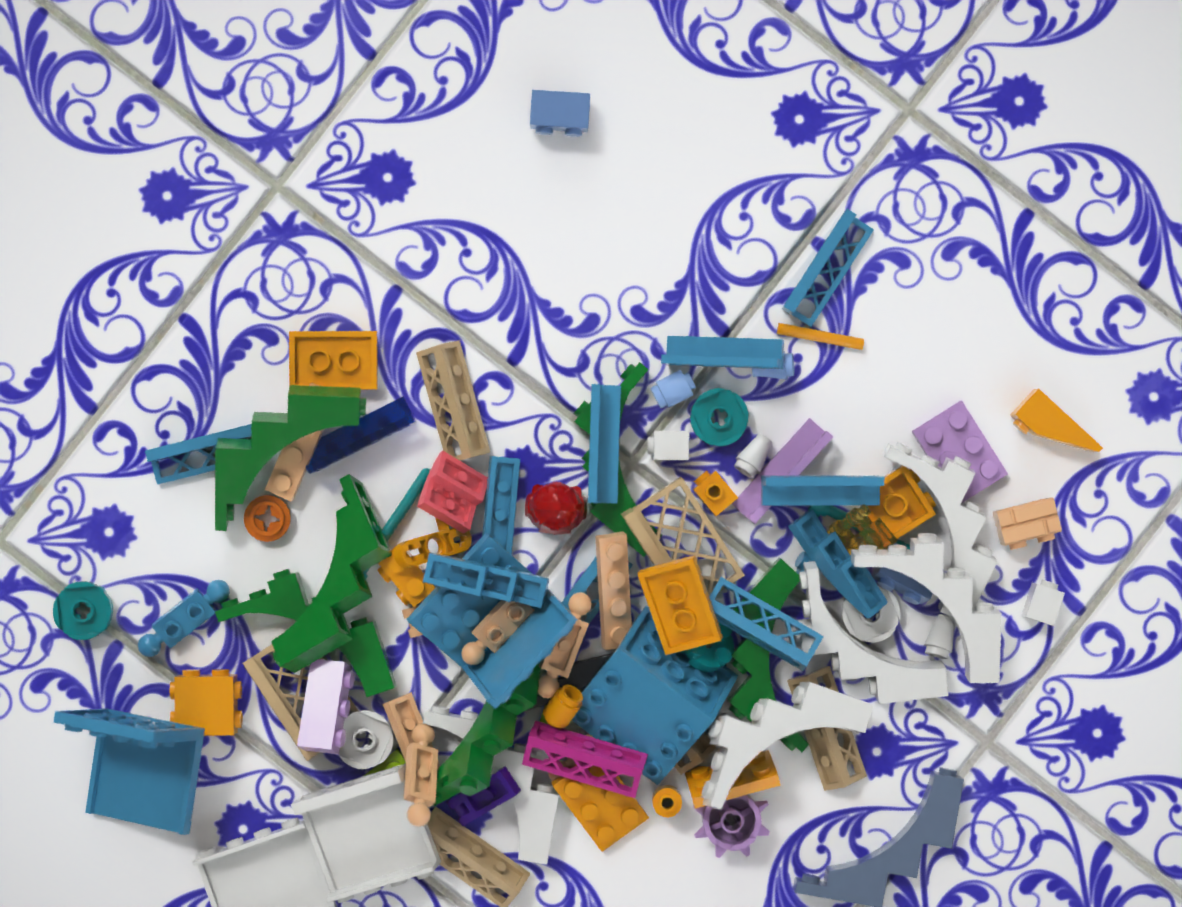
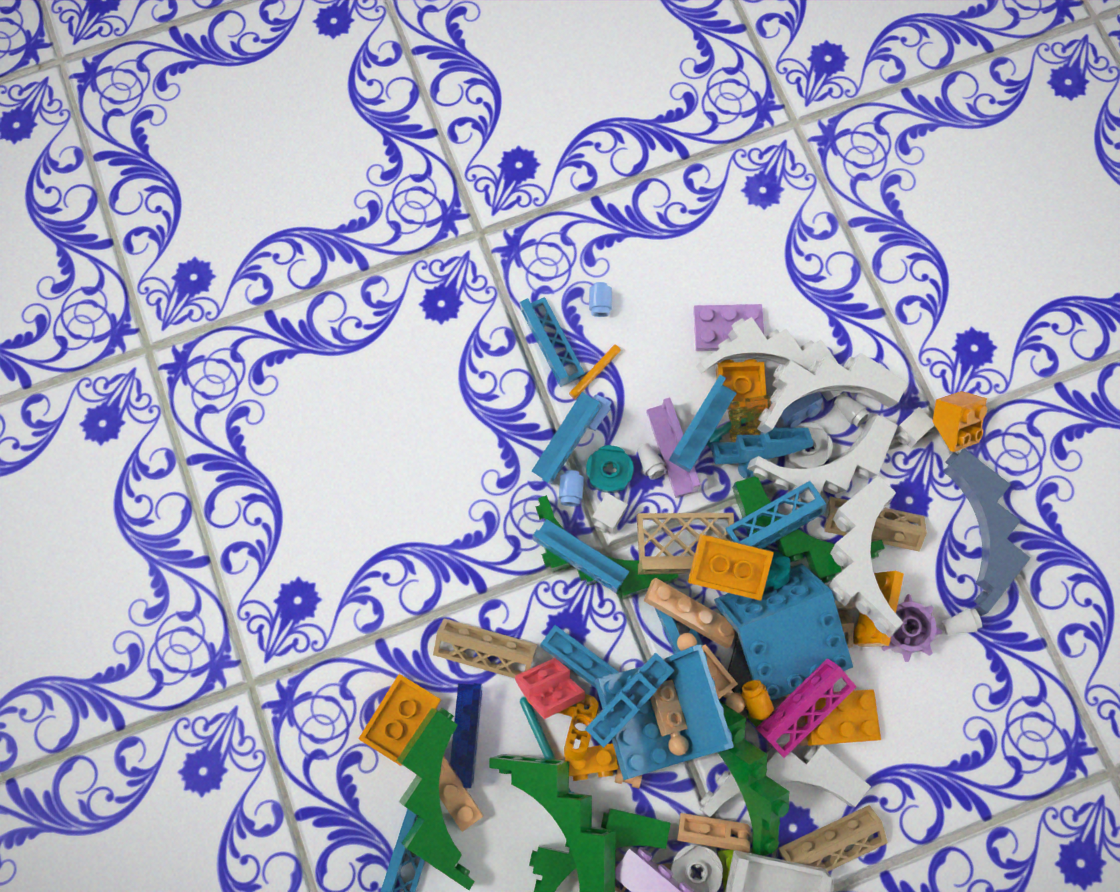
camera: 55 degrees left, 15 degrees down
orange gear [244,495,291,542] -> none
light nougat plate [404,723,438,827] -> none
dark purple plate [446,766,522,826] -> none
red helmet [525,482,587,535] -> none
medium blue brick [530,90,591,137] -> none
light orange brick [652,785,682,818] -> none
light orange brick [692,470,738,516] -> none
light nougat brick [993,497,1062,550] -> none
light orange slope [1010,388,1103,452] -> none
white brick [1021,579,1065,626] -> none
none -> light blue brick [589,282,612,317]
none -> white brick [895,407,934,448]
none -> light orange slope [933,391,987,452]
none -> white cone [942,608,982,636]

